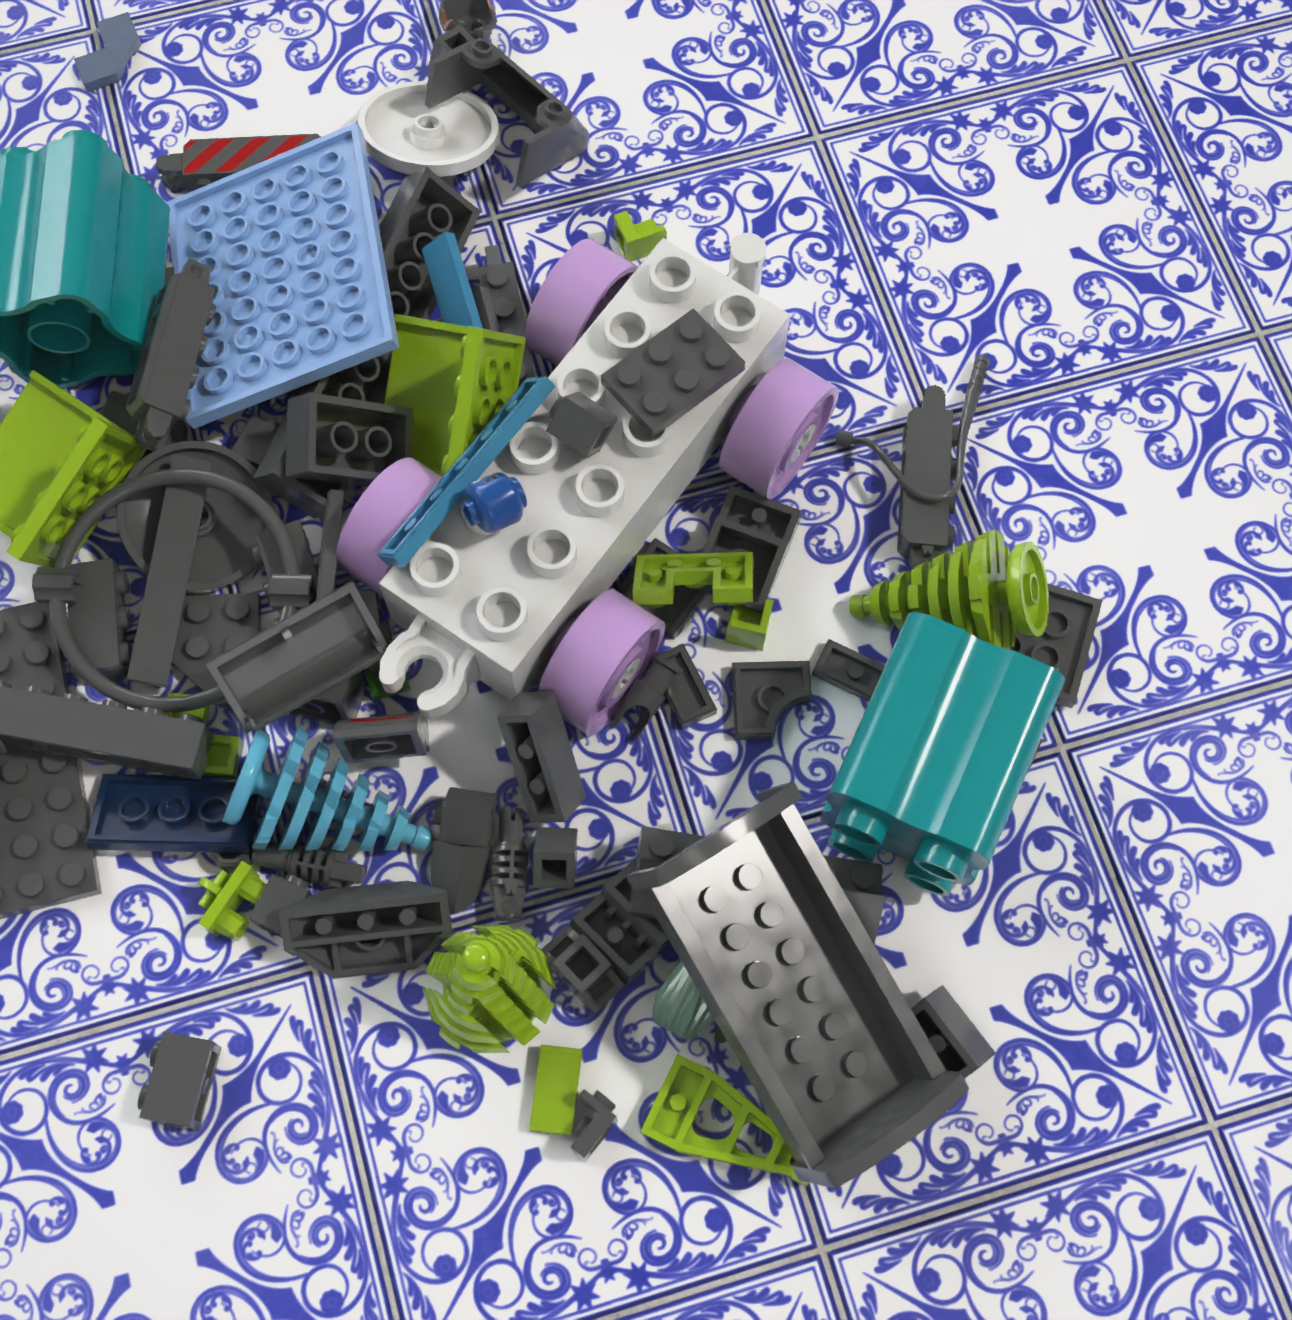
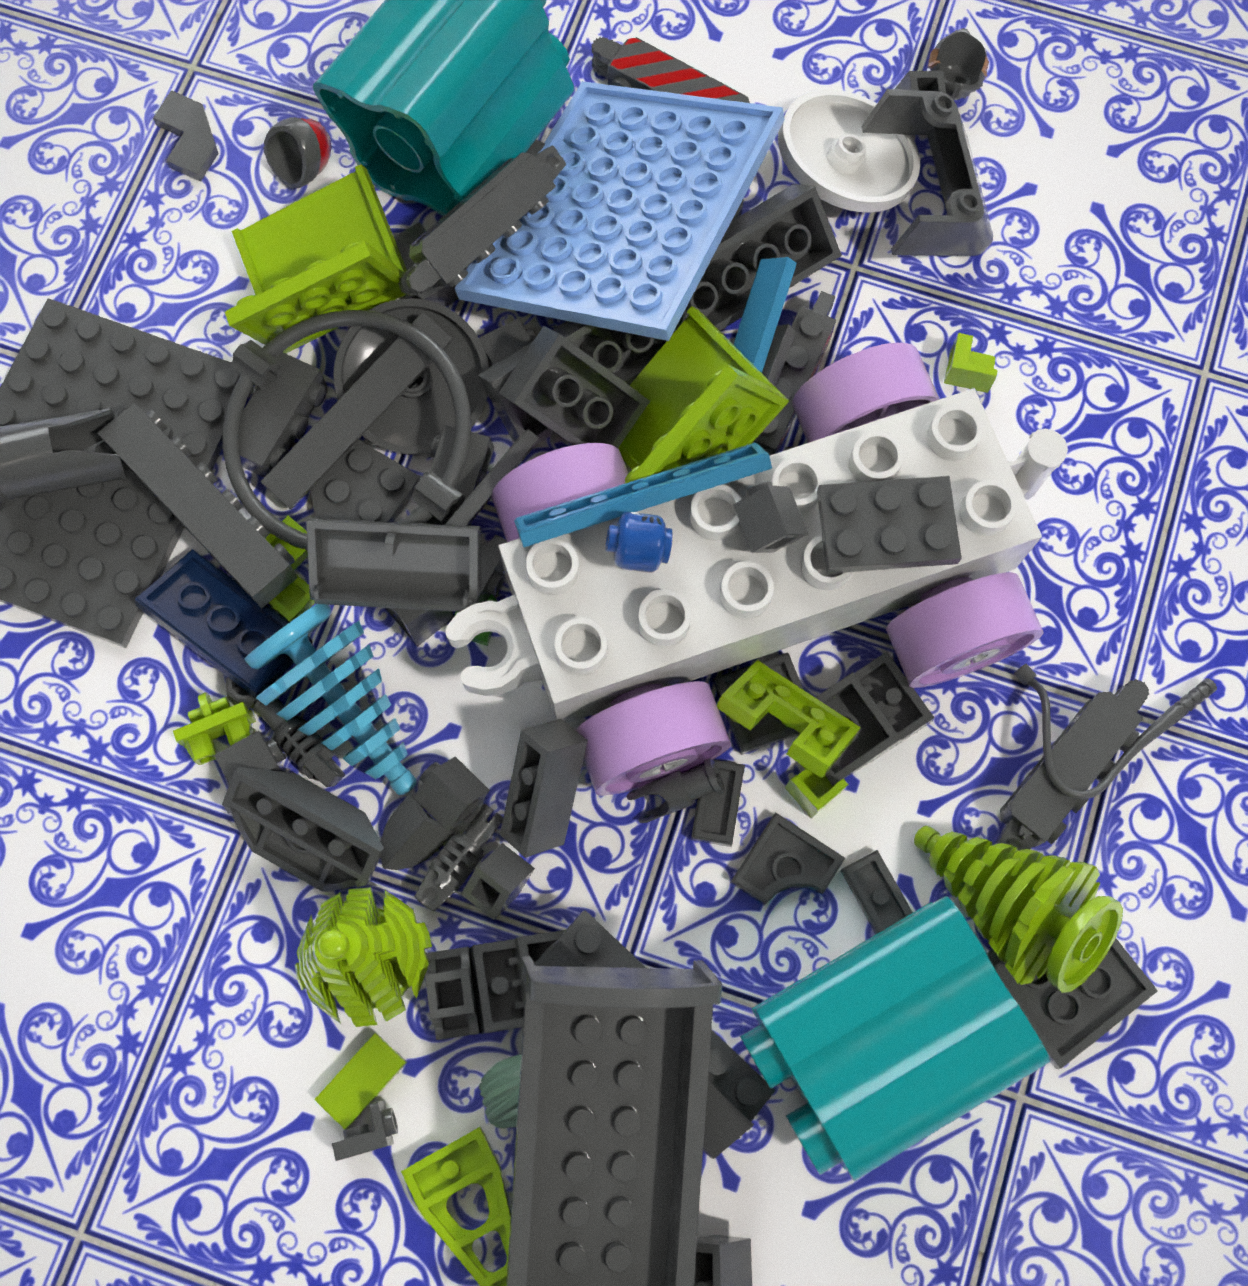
camera: 35 degrees right, 5 degrees up
dark grey brick [137,1031,222,1131] -> none
dark grey slope [333,712,430,763] -> none

